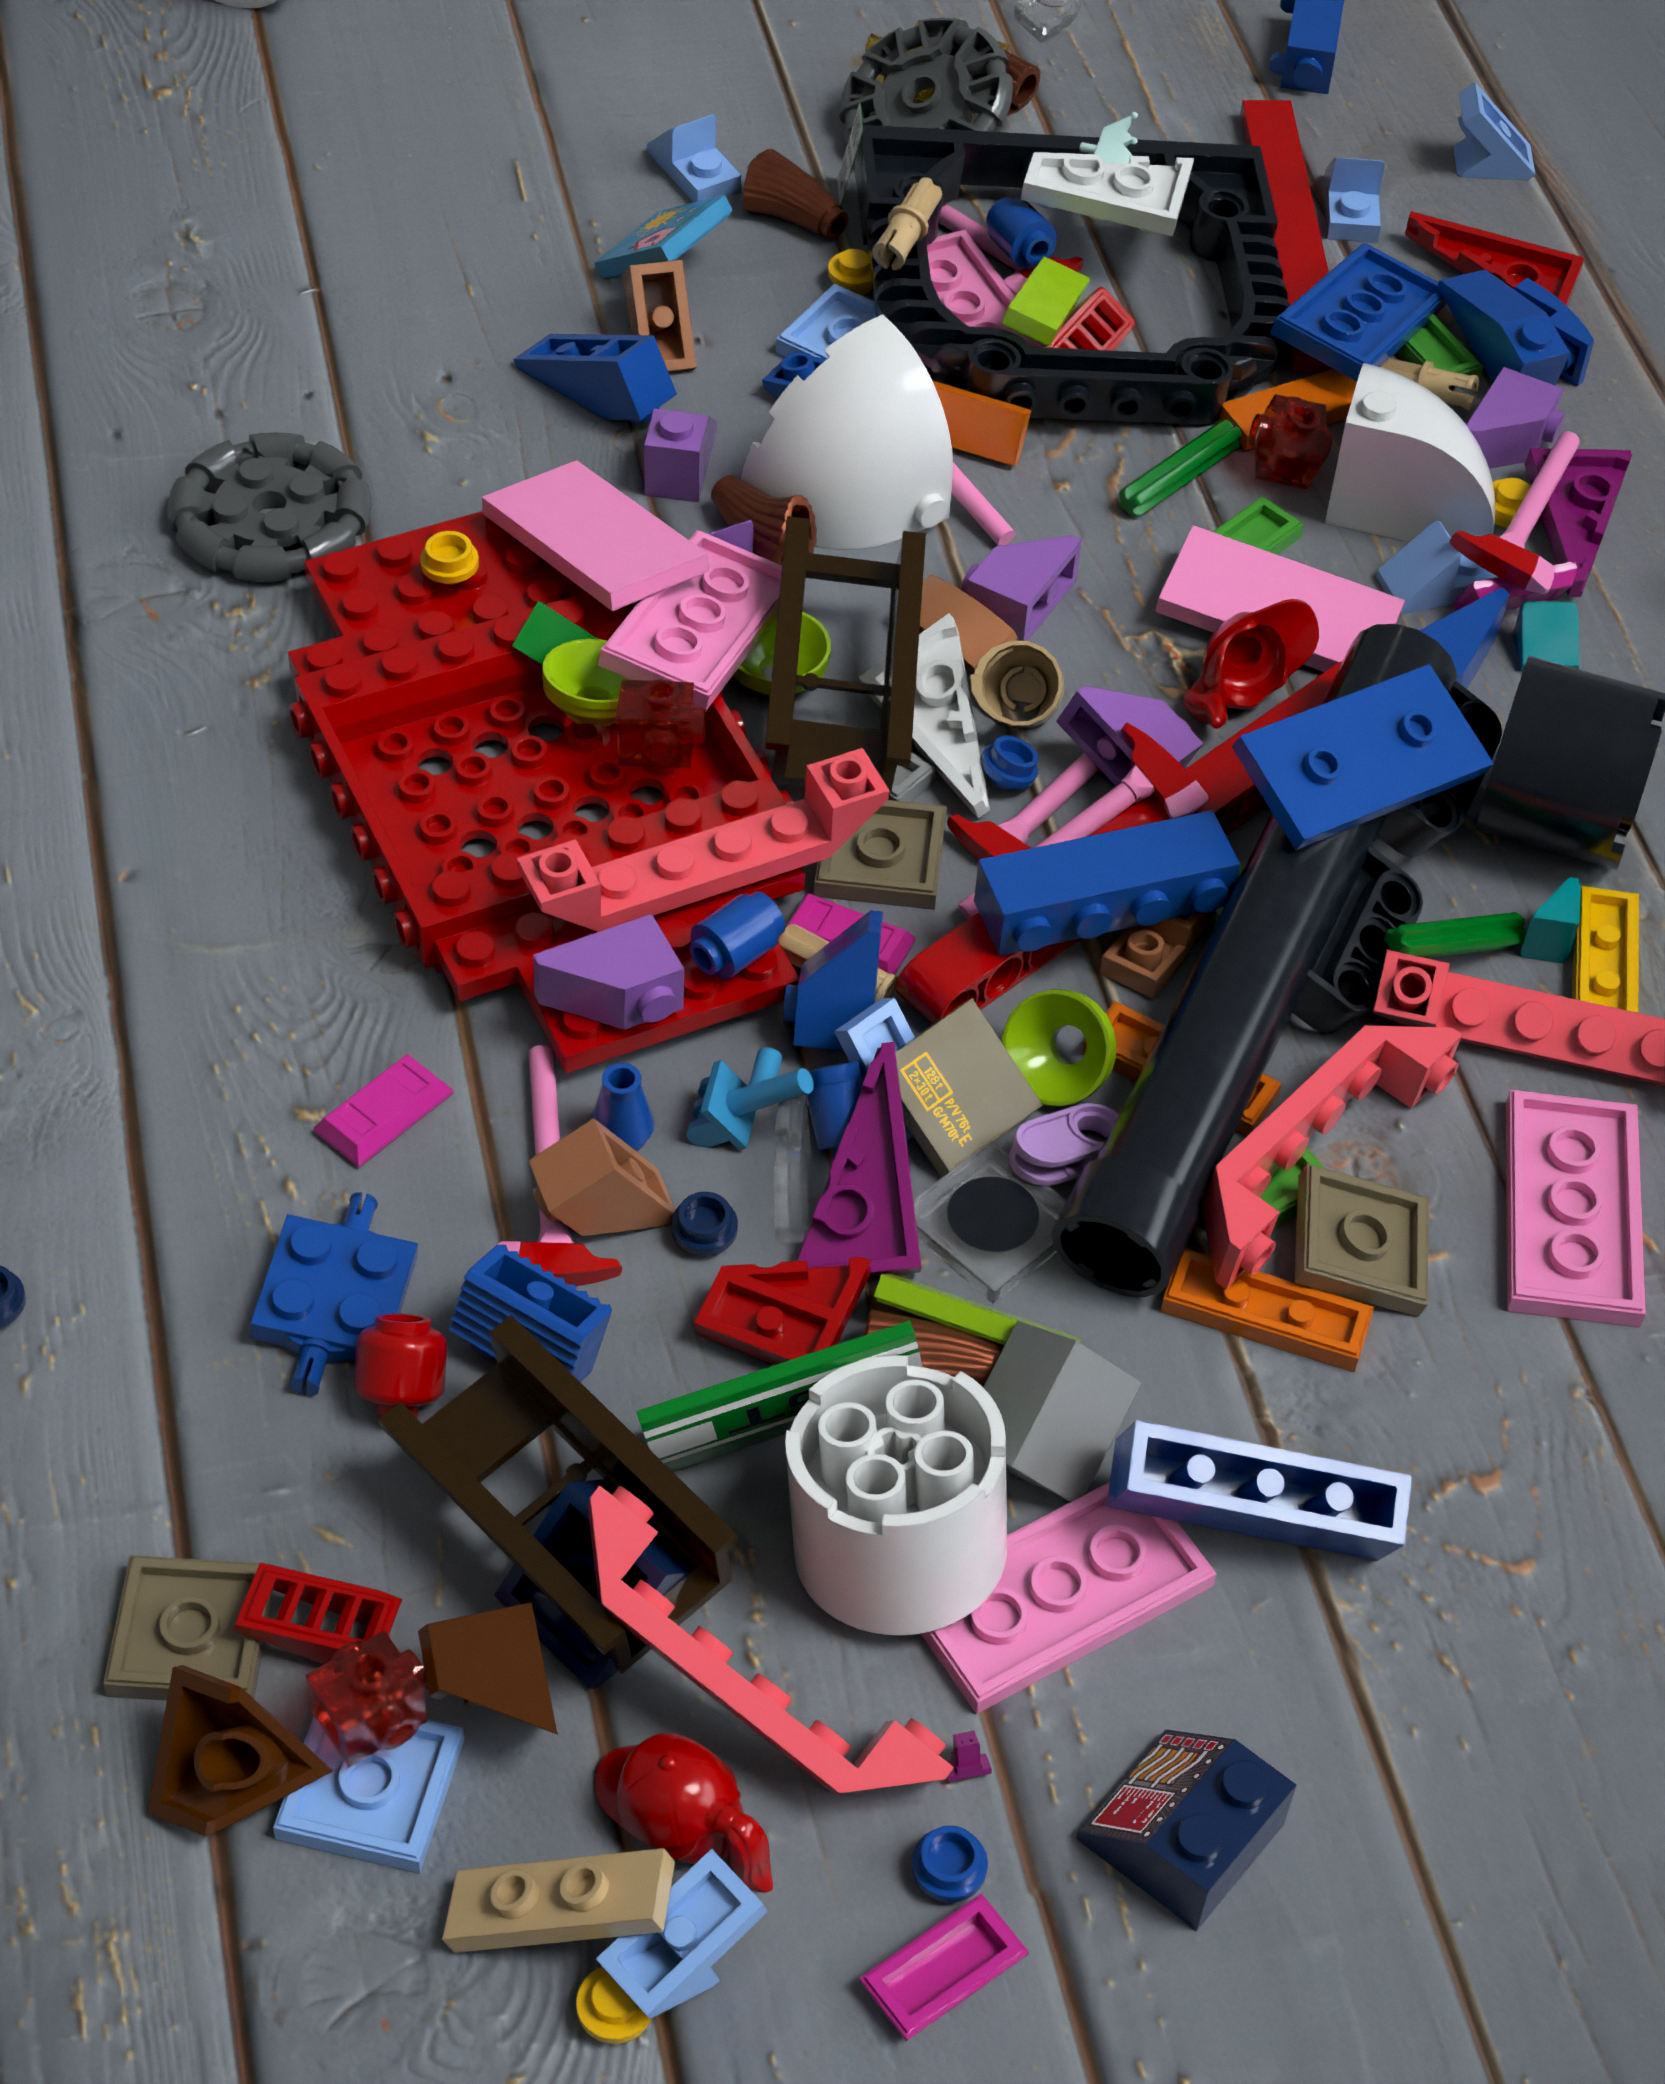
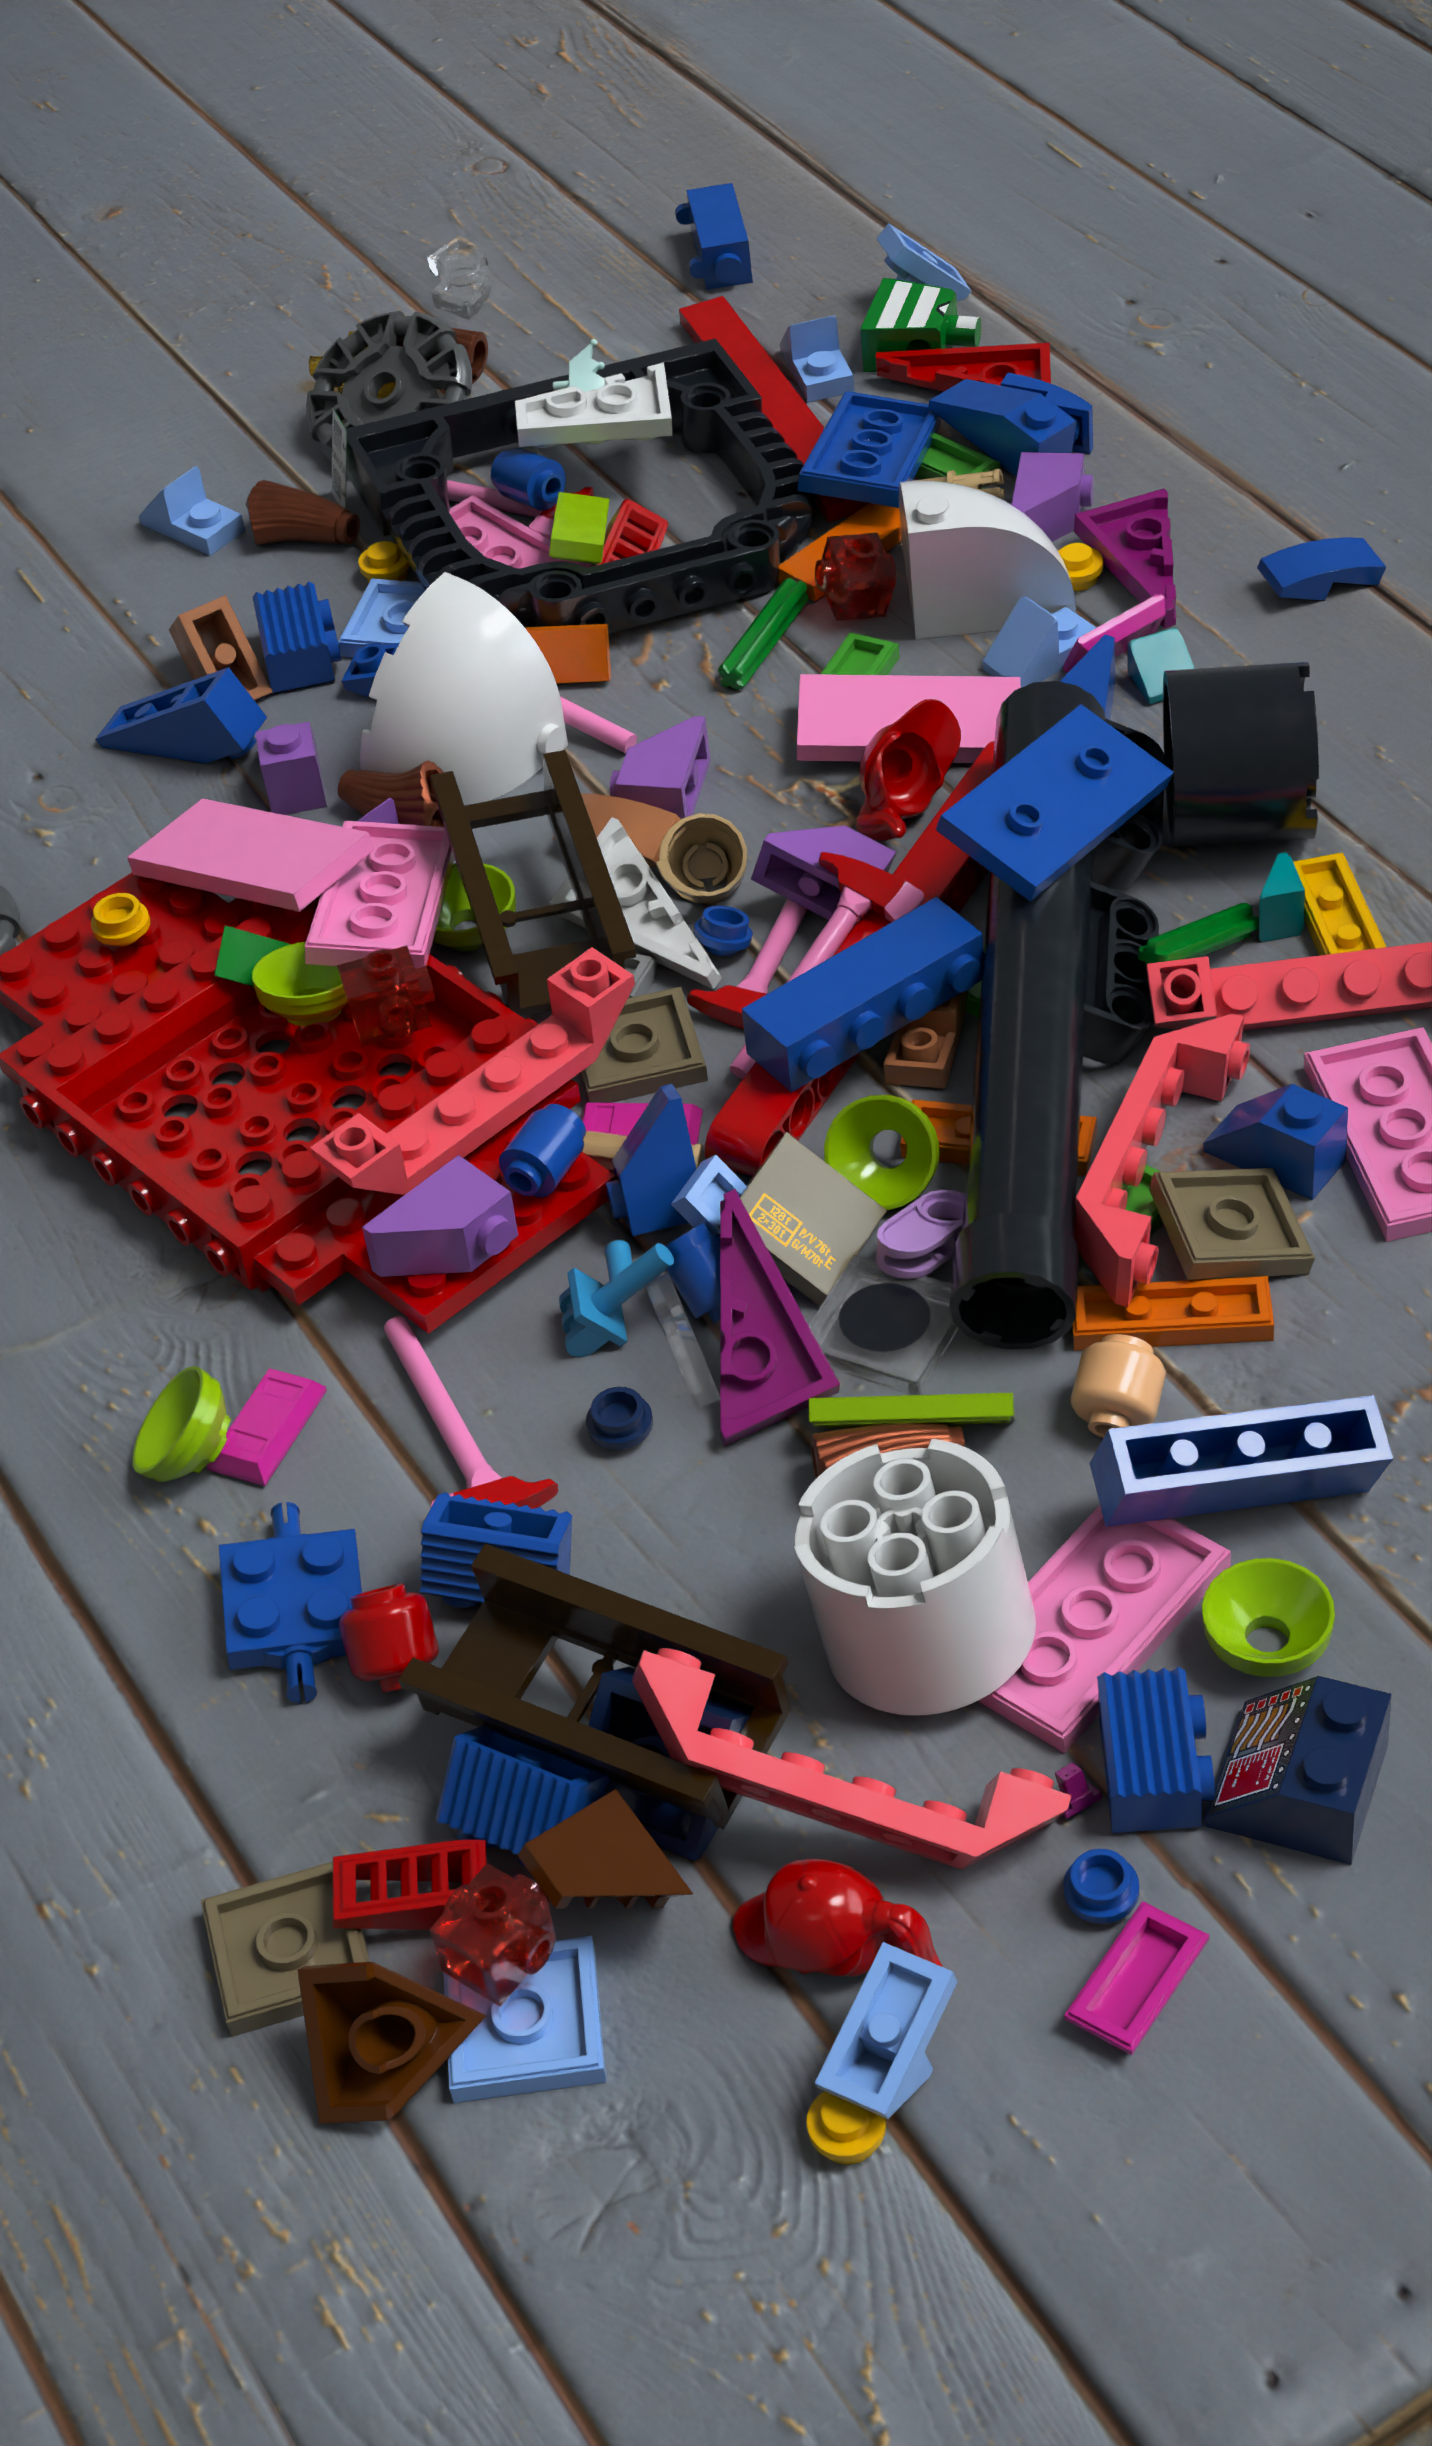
camera: 10 degrees left, 5 degrees down
tan plate [442,1848,675,1953] -> none
nougat slope [528,1118,676,1236] -> none
blue cone [590,1063,655,1151] -> none
dark azure tile [594,194,733,279] -> none
green slope [636,1320,922,1472] -> none
red wing [694,1257,871,1365] -> none
tan axle [872,177,942,270] -> none
light grey slope [983,1321,1142,1503] -> none
piece [1450,431,1580,594] -> none
none -> lime piece [132,1366,231,1482]
none -> blue brick [253,581,342,694]
none -> blue brick [436,1726,610,1868]
none -> green torso [860,278,981,372]
none -> light nougat head [1070,1334,1166,1438]
none -> blue brick [1097,1667,1215,1833]
none -> lime piece [1202,1558,1335,1677]
none -> blue slope [1203,1084,1348,1200]

